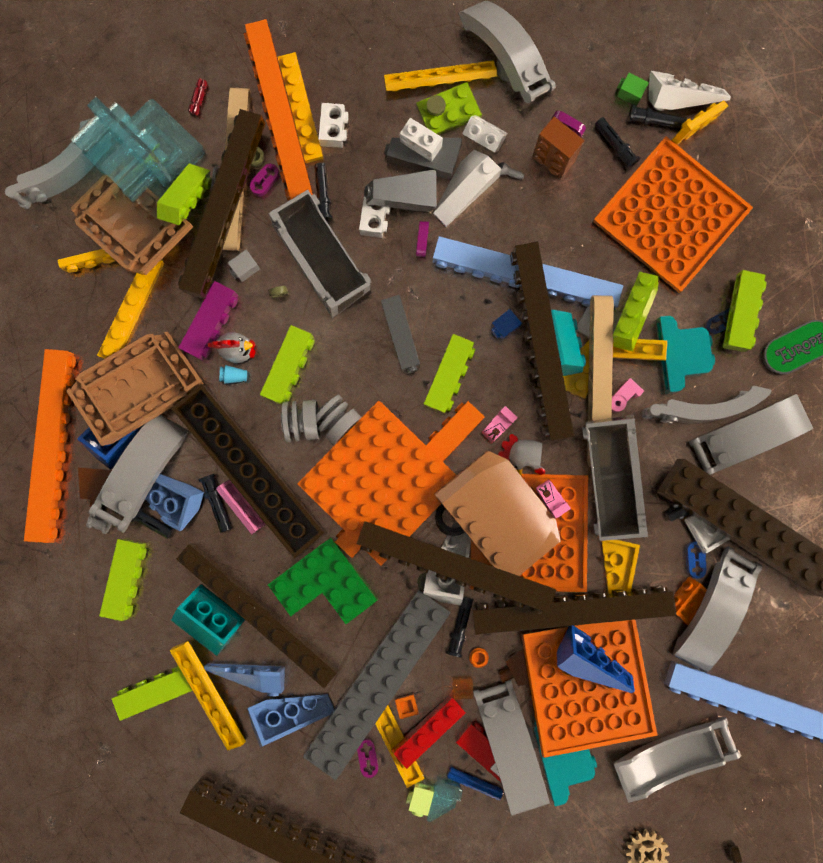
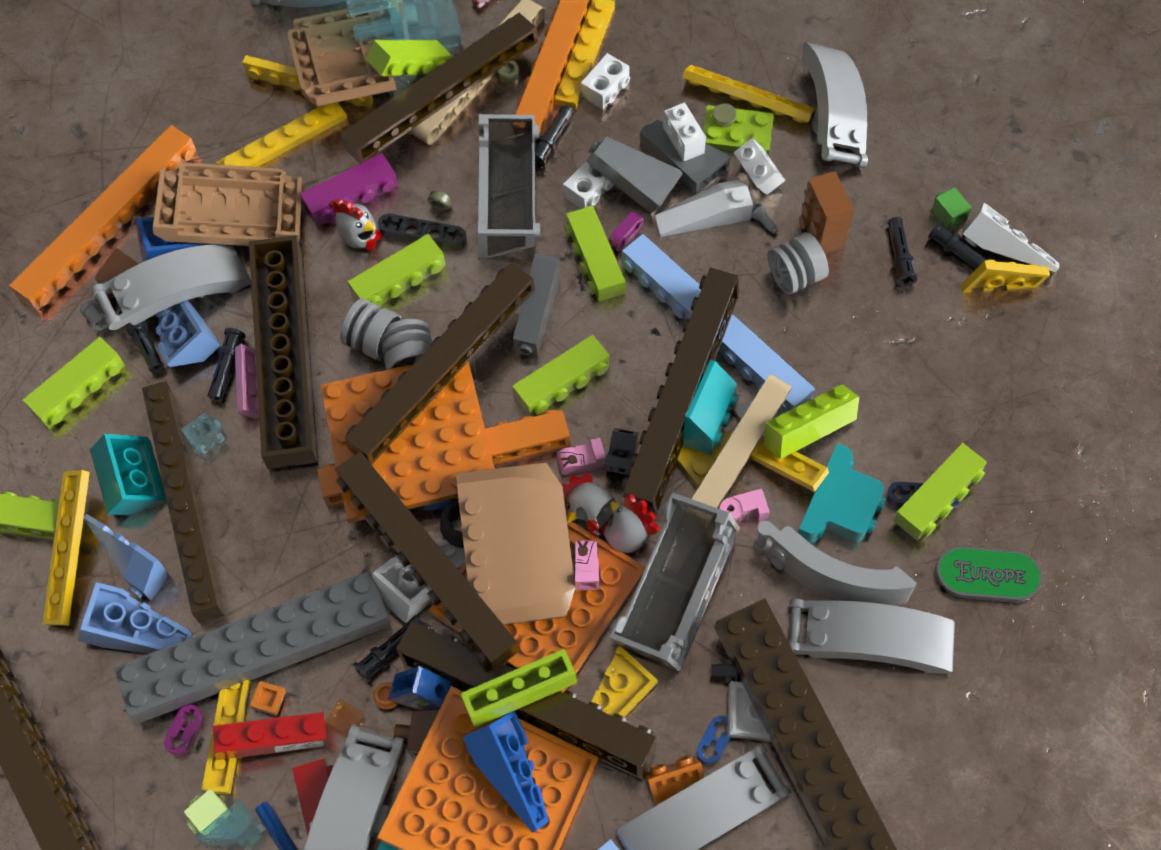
camera: 30 degrees right, 20 degrees down
medium azure cone [219,365,247,384] -> none
light grey brick [228,250,260,282] -> none
magenta beam [250,163,280,197] -> none
green piece [268,537,378,624] -> none
blue brick [491,309,522,341] -> none
magenta beam [551,110,586,137] -> none
orange plate [593,136,753,293] -> none
none -> clear light blue brick [180,412,225,457]
none -> dark brown brick [345,263,535,465]
none -> black beam [378,214,467,250]
none -> blue torso [388,666,452,711]
none -> lime brick [461,649,577,728]
none -> lime brick [564,205,626,302]
none -> light grey piece [600,494,660,553]
none -> black brick [604,428,639,475]
none -> light grey wheel [767,232,829,295]

